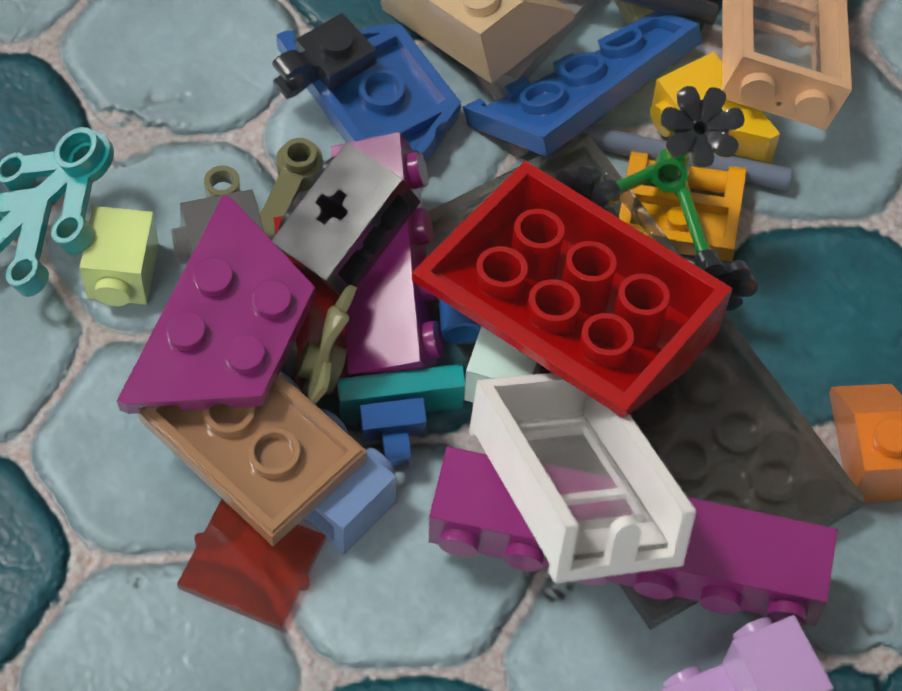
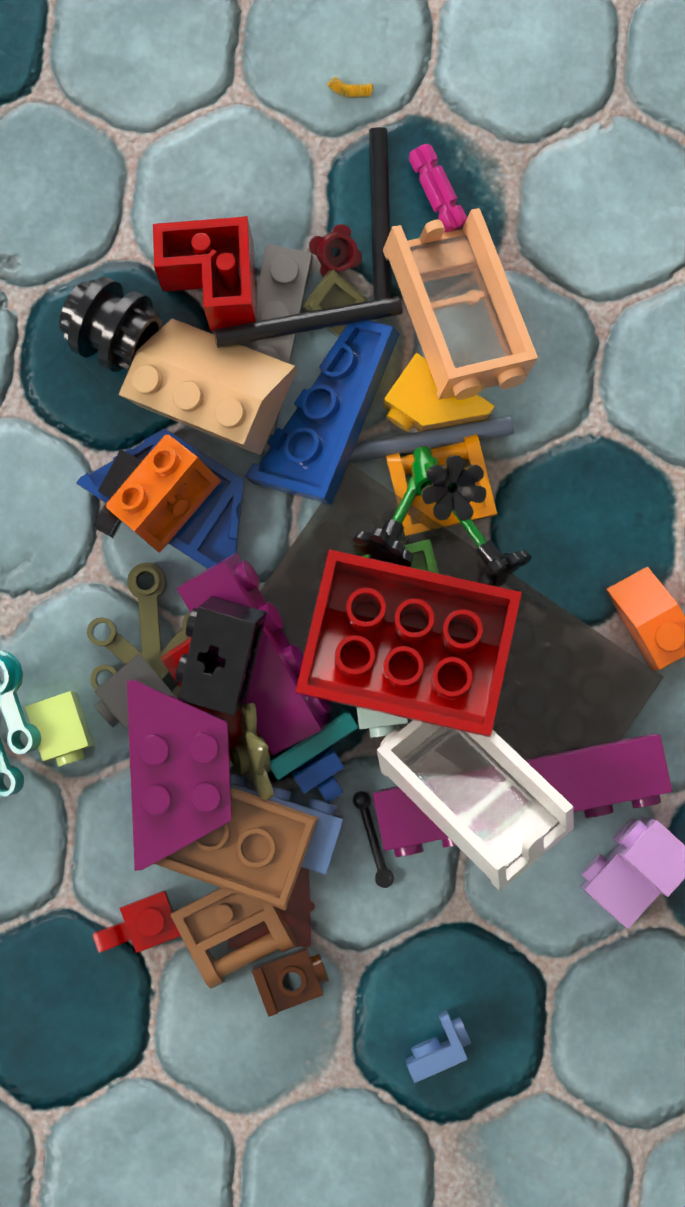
camera: 20 degrees left, 25 degrees up
none -> red plate [92,890,181,953]
none -> orange bracket [106,434,221,553]
none -> medium nougat plate [170,888,296,989]
none -> reddish brown brick [252,946,329,1017]
none -> black hinge [352,791,394,888]

